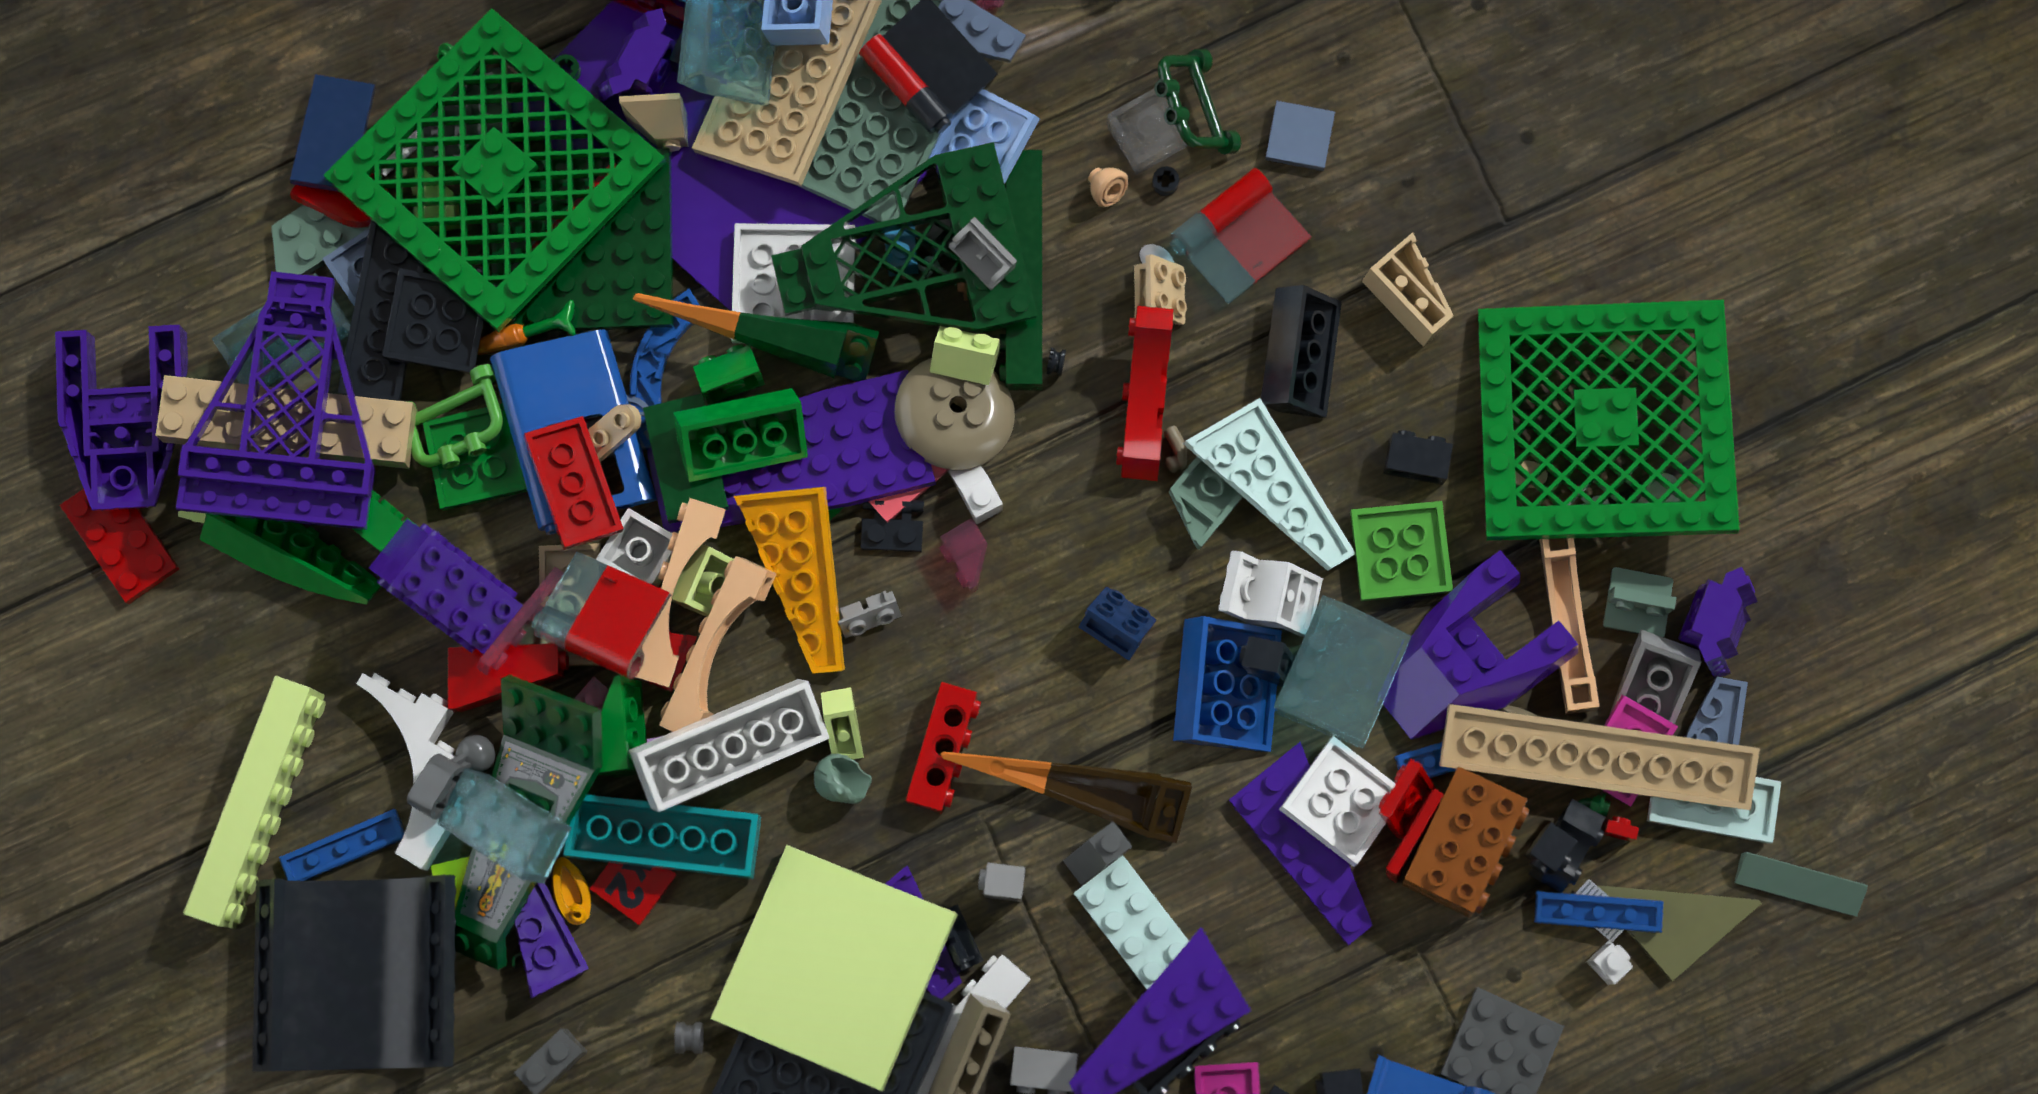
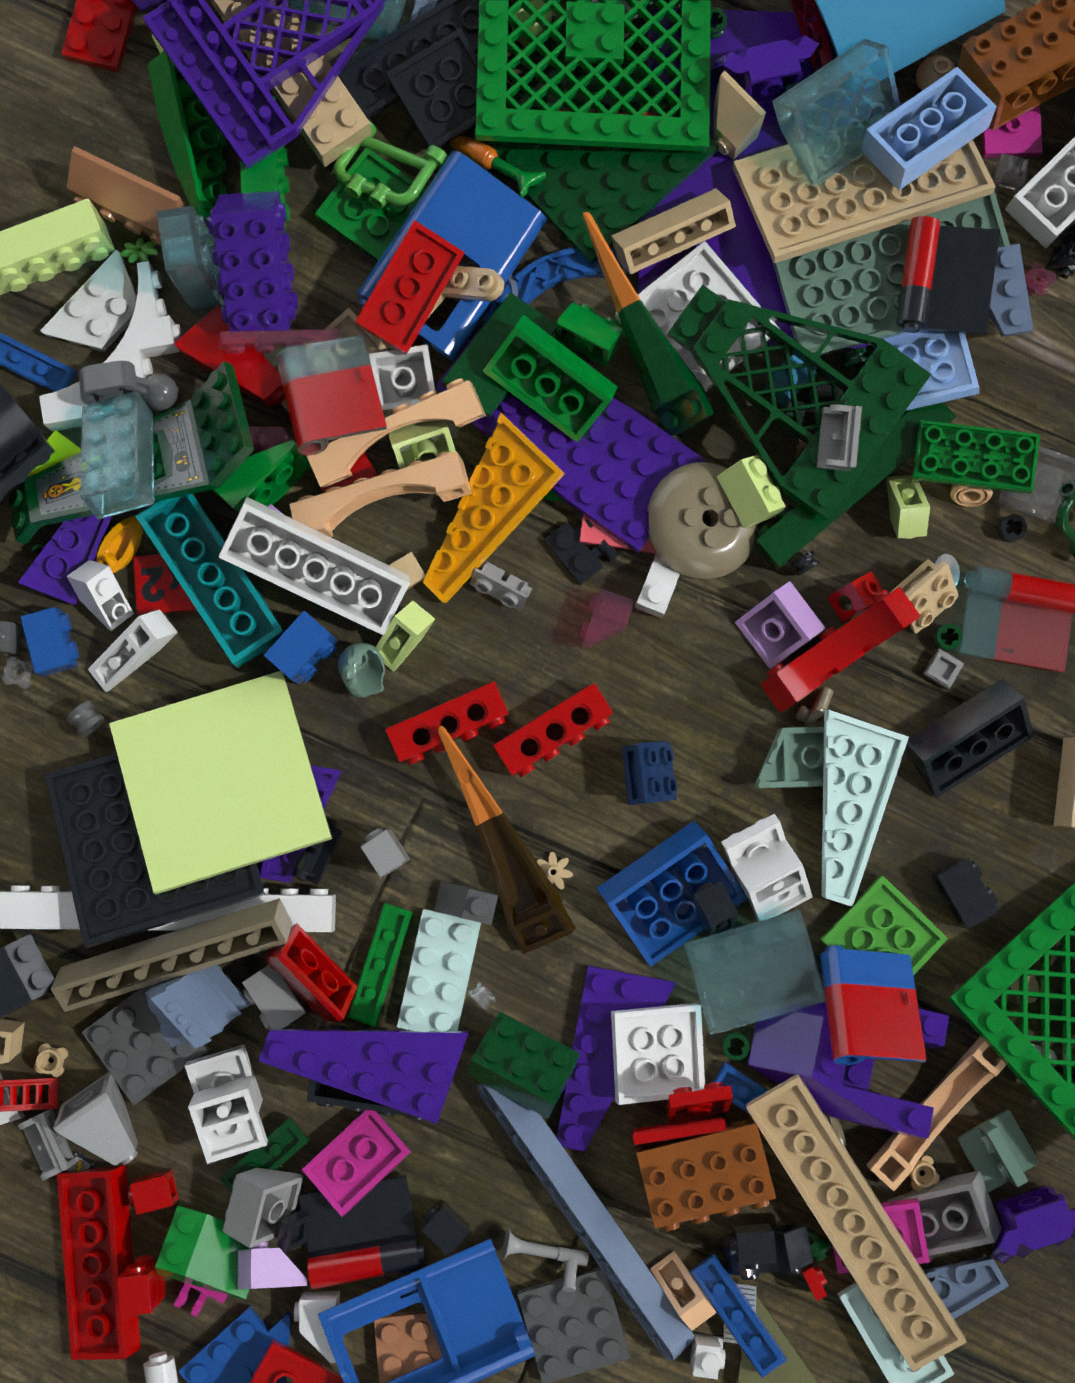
camera: 45 degrees right, 5 degrees up
none -> clear plate [2,656,34,689]
none -> blue brick [20,607,79,676]
none -> white wing [40,250,137,352]
none -> nougat slope [66,146,192,248]
none -> white slope [67,560,134,631]
none -> white slope [88,610,178,692]
none -> bright green plant [120,238,158,263]
none -> clear light blue brick [156,205,225,310]
none -> red slope [263,923,357,1022]
none -> blue brick [264,611,338,684]
none -> green tile [347,903,413,1027]
none -> tan tile [389,552,426,590]
none -> dark green brick [467,1011,580,1118]
none -> clear bush [468,981,497,1011]
none -> sand blue beam [477,1083,695,1361]
none -> red brick [493,683,613,778]
none -> light grey piece [503,1227,589,1292]
none -> tan plant [537,852,573,889]
none -> tan brick [611,188,736,274]
none -> light nougat slope [650,1251,717,1331]
none -> dark green bush [721,1032,750,1061]
none -> lavender slope [735,581,825,669]
none -> red door [820,945,926,1065]
none -> red bracket [827,571,884,622]
none -> dark green bush [840,347,868,371]
none -> yellowish green slope [886,475,930,539]
none -> tan plate [909,1155,940,1191]
none -> green tile [911,420,1040,494]
none -> light grey tile [922,649,964,689]
none -> dark green bush [933,624,963,651]

